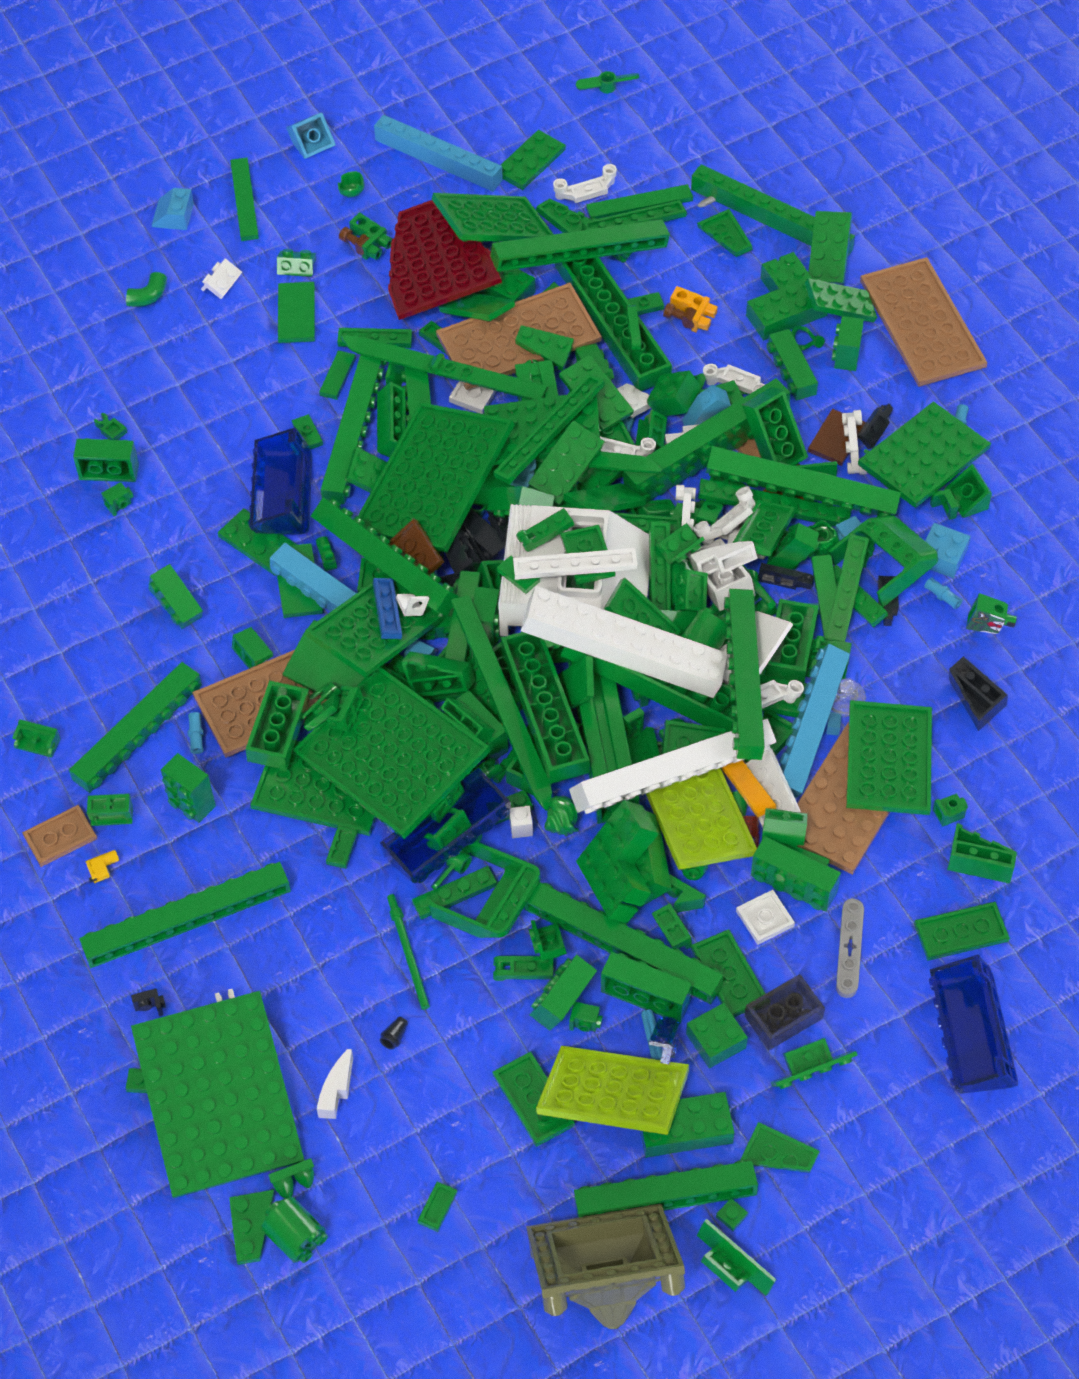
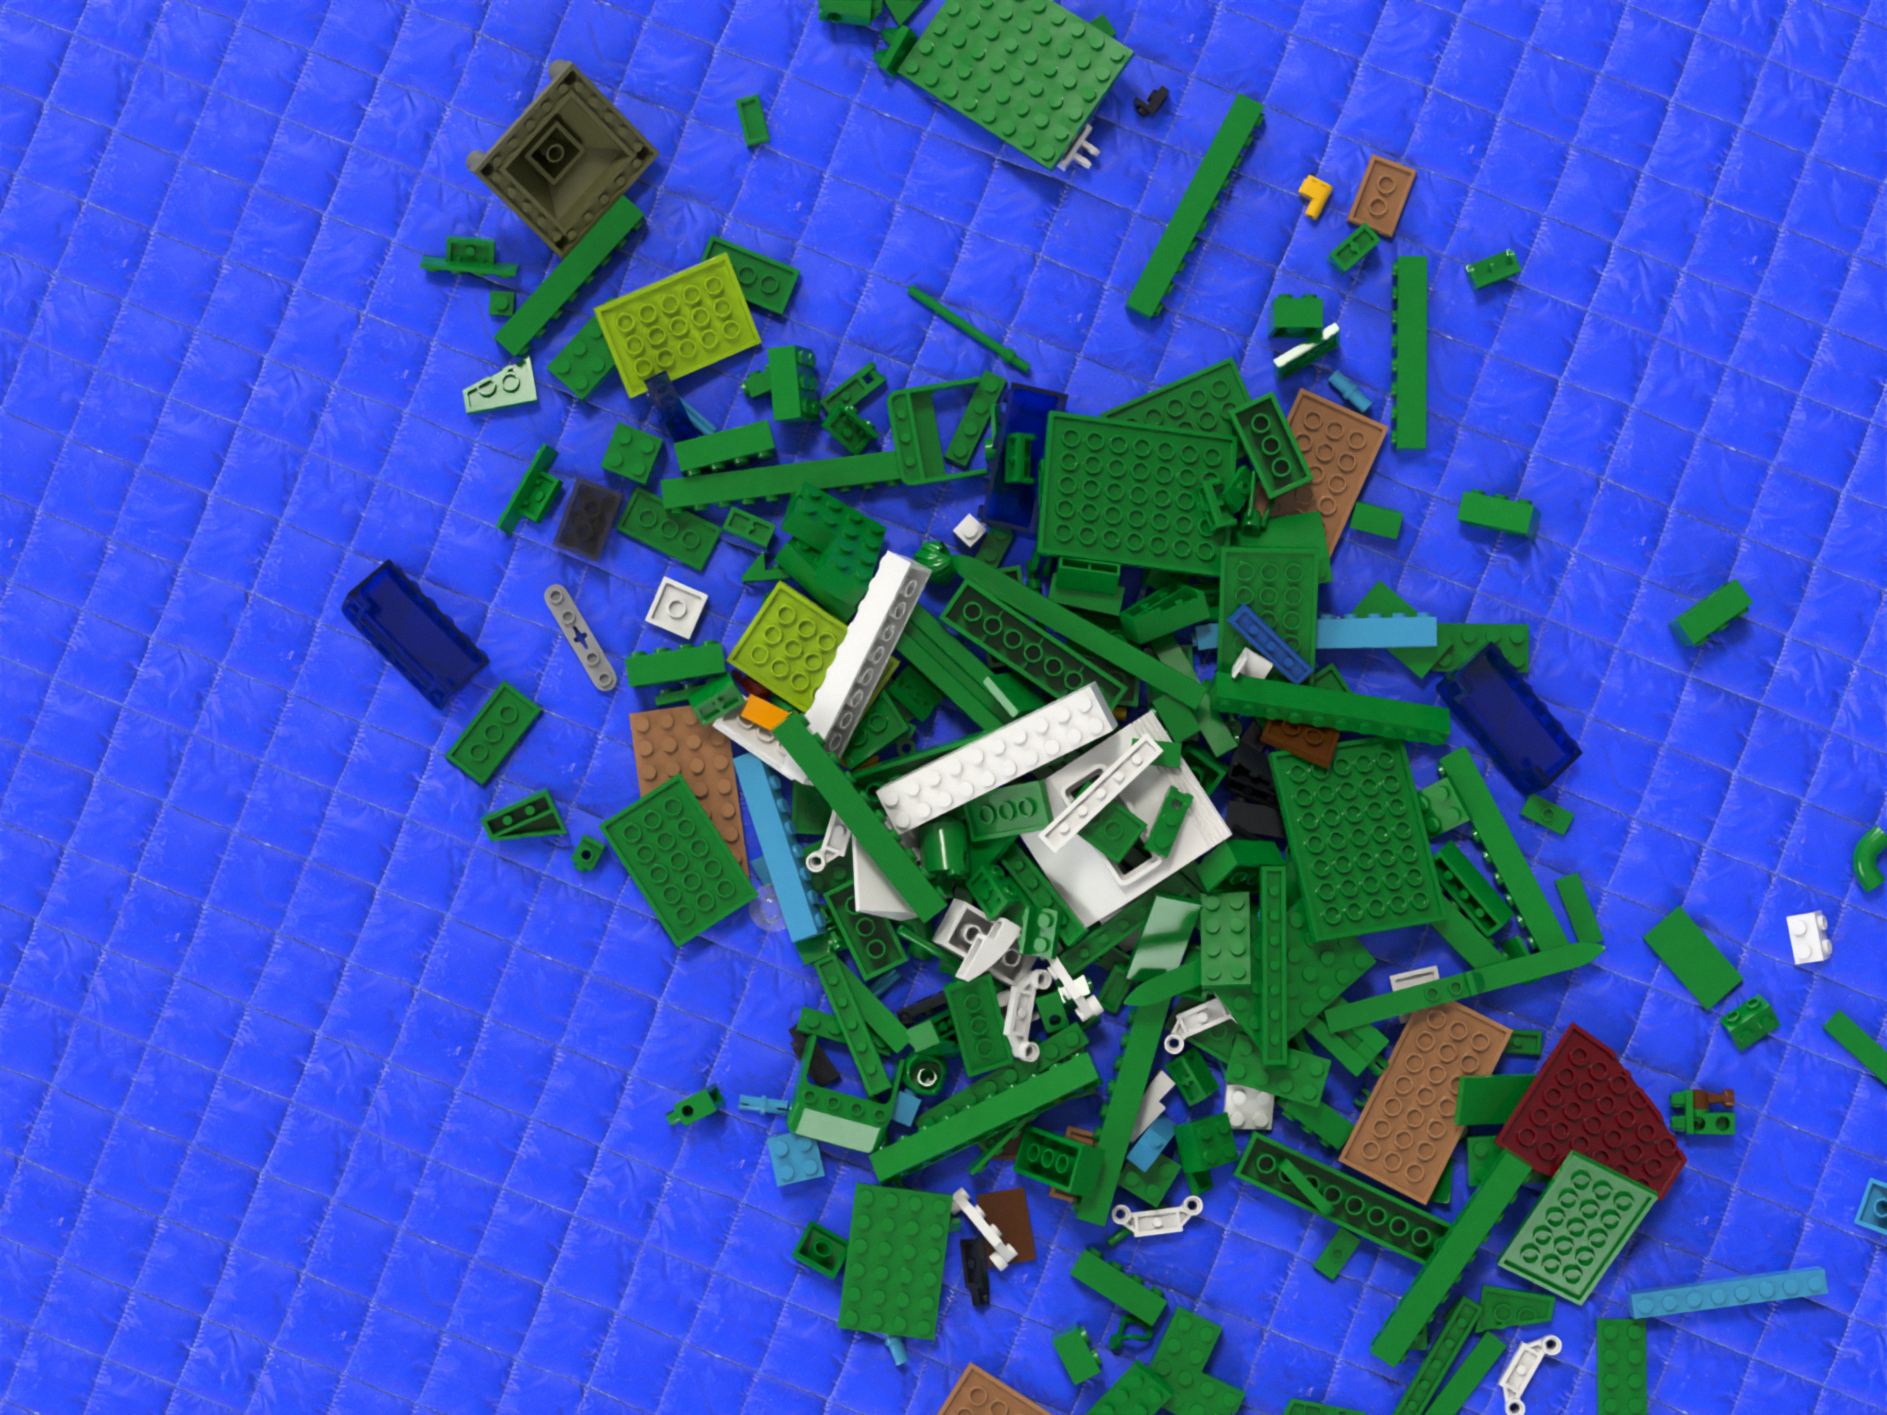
camera: 145 degrees right, 30 degrees up
green plate [94,413,127,440] -> none
green brick [101,482,134,516] -> none
green bar [316,536,337,571] -> none
white slope [317,1049,353,1119] -> none
green plate [326,826,358,869] -> none
green plate [337,328,412,348] -> none
green hair [338,171,365,198] -> none
black cone [380,1017,408,1050] -> none
green wing [515,325,574,371] -> none
green plate [623,707,644,738] -> none
light orange hips [663,286,718,333] -> none
green bracket [930,489,960,520] -> none
black wedge [949,656,1008,731] -> none
none -> green tile [1273,323,1340,382]

